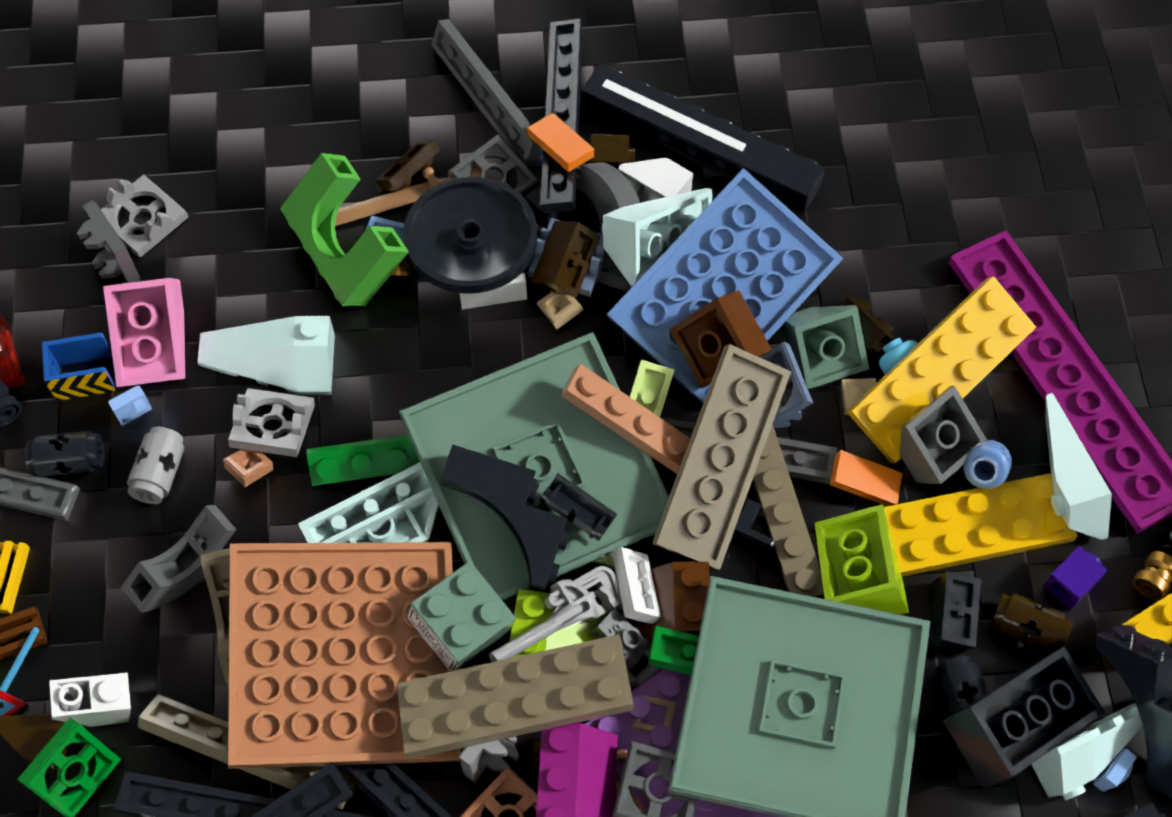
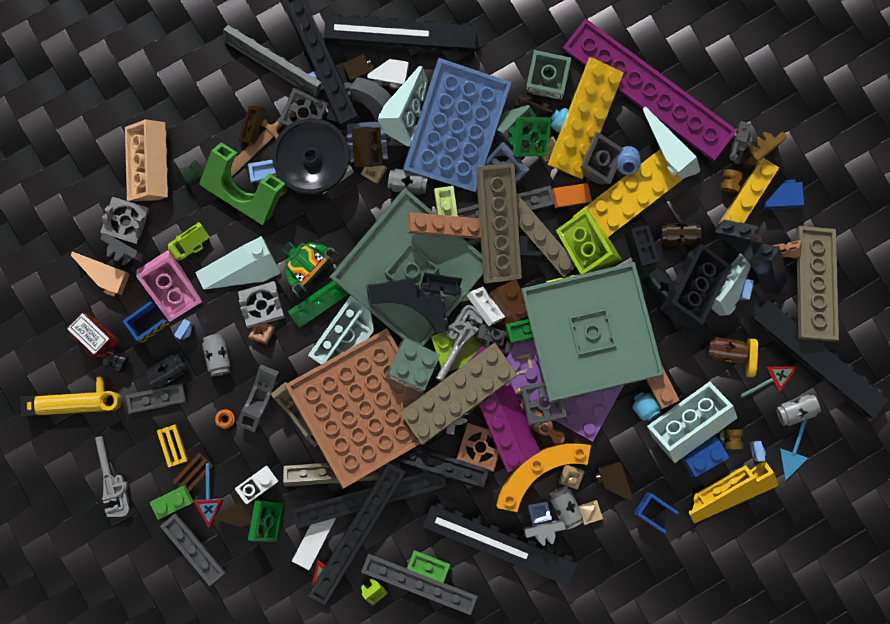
camera: 25 degrees left, 20 degrees up
orange tile [527,113,594,172] -> none
reddish brown slope [669,290,772,389] -> none
dark purple brick [1043,546,1107,610] -> none
none -> light nougat slope [71,252,130,297]
none -> light nougat slope [125,119,168,202]
none -> lime piece [167,222,210,261]
none -> clear green wheel [179,160,204,185]
none -> orange plate [215,409,235,429]
none -> torso [282,242,339,297]
none -> light grey piece [388,169,428,196]
none -> green piece [508,117,552,157]
none -> sand green brick [525,50,571,100]

